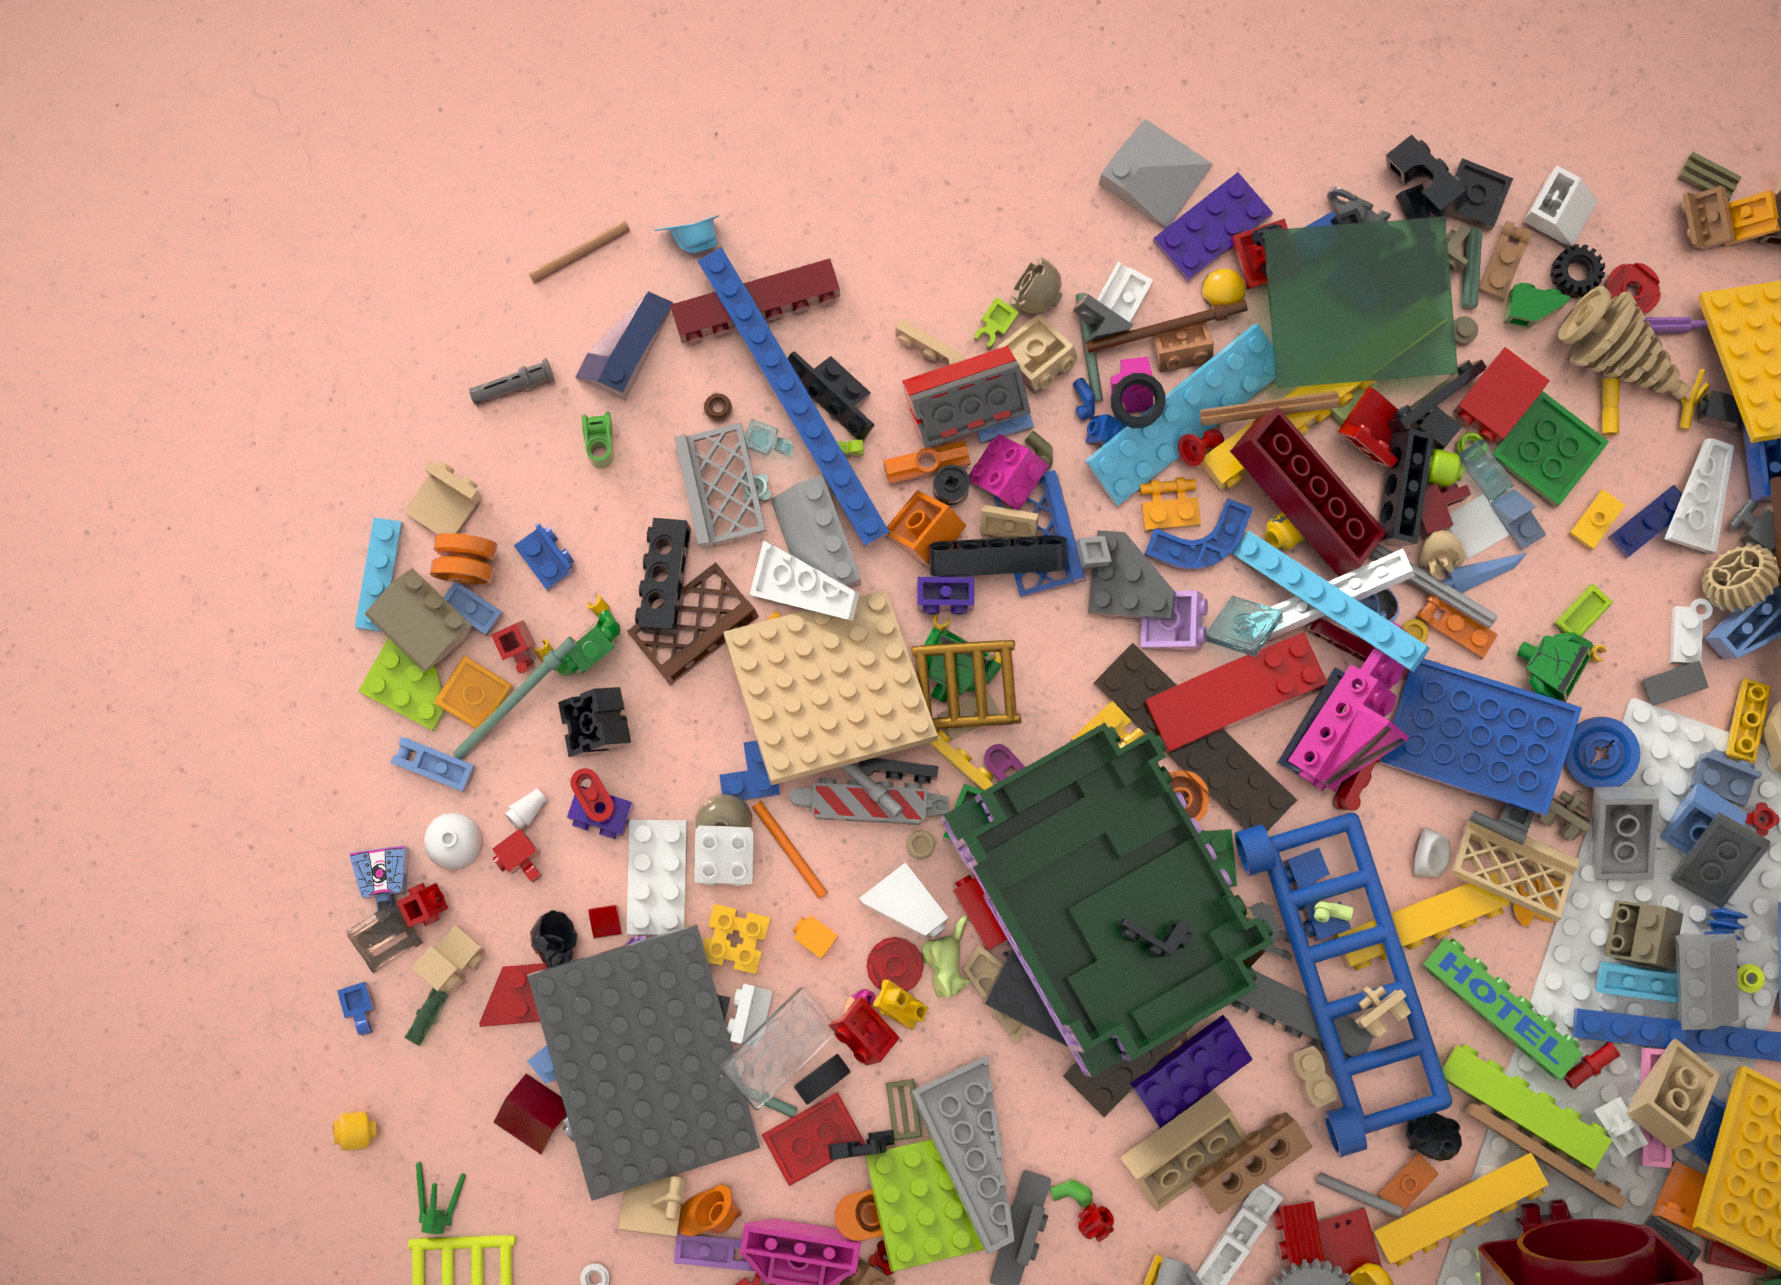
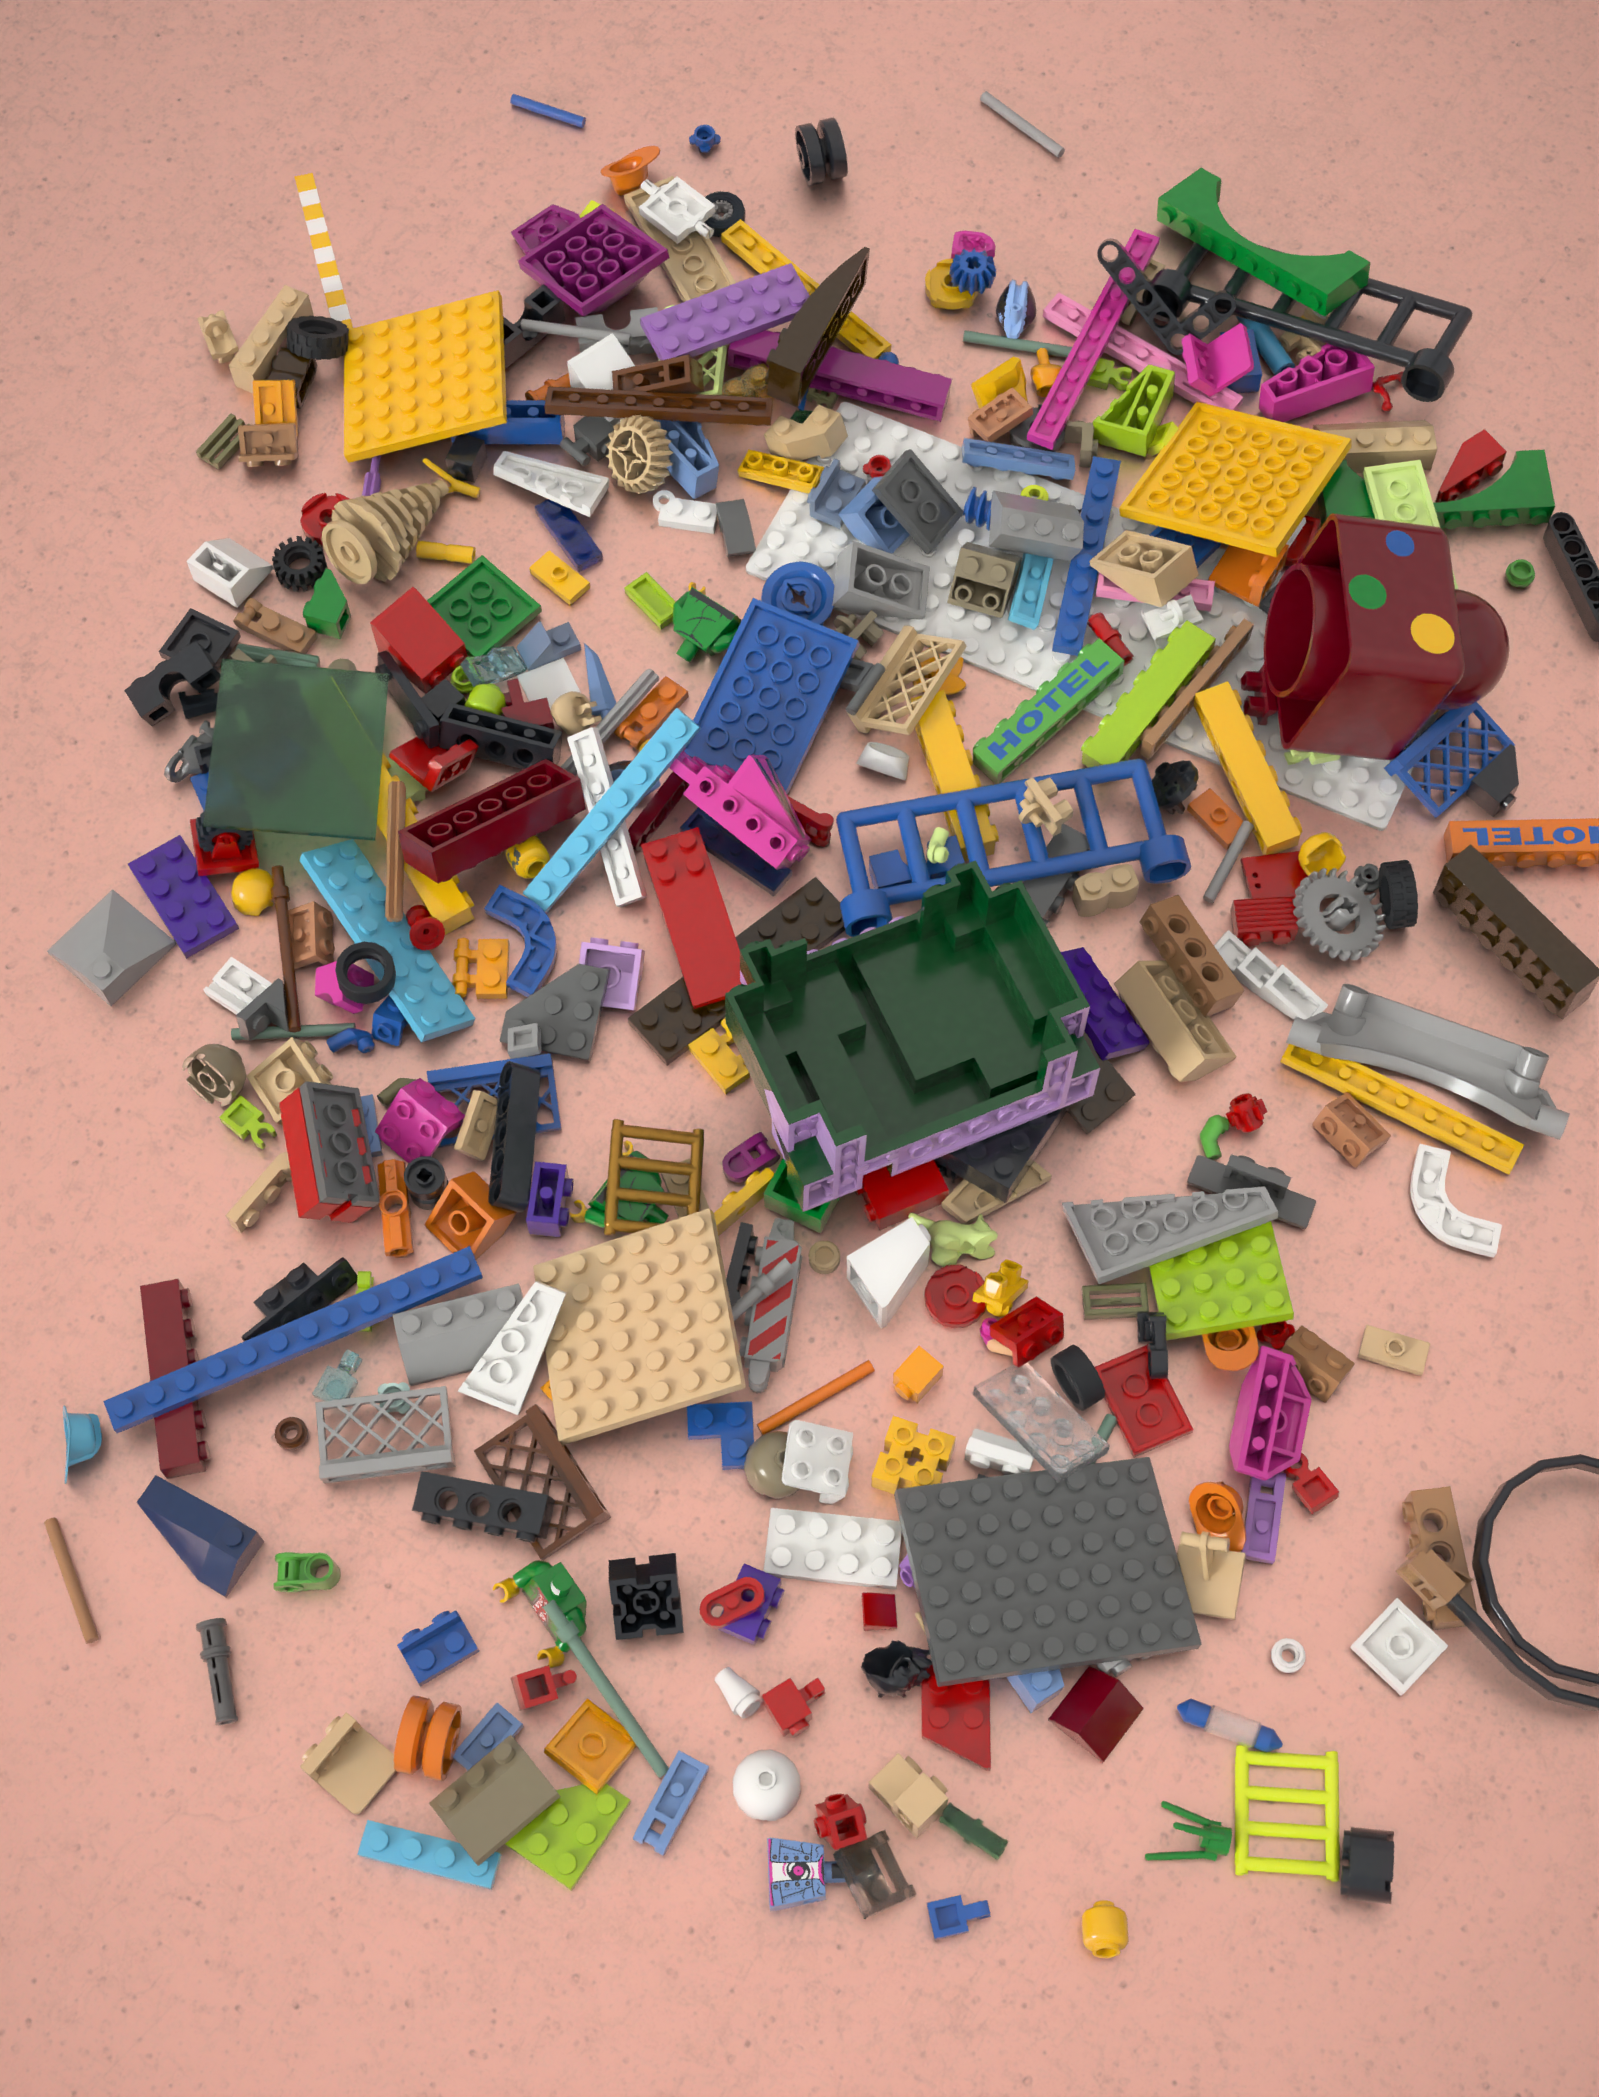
camera: 80 degrees left, 15 degrees down
black bracket [1115,918,1191,959] -> none
clear light blue plate [1205,595,1283,657] -> none
none -> piece [1177,1698,1283,1752]

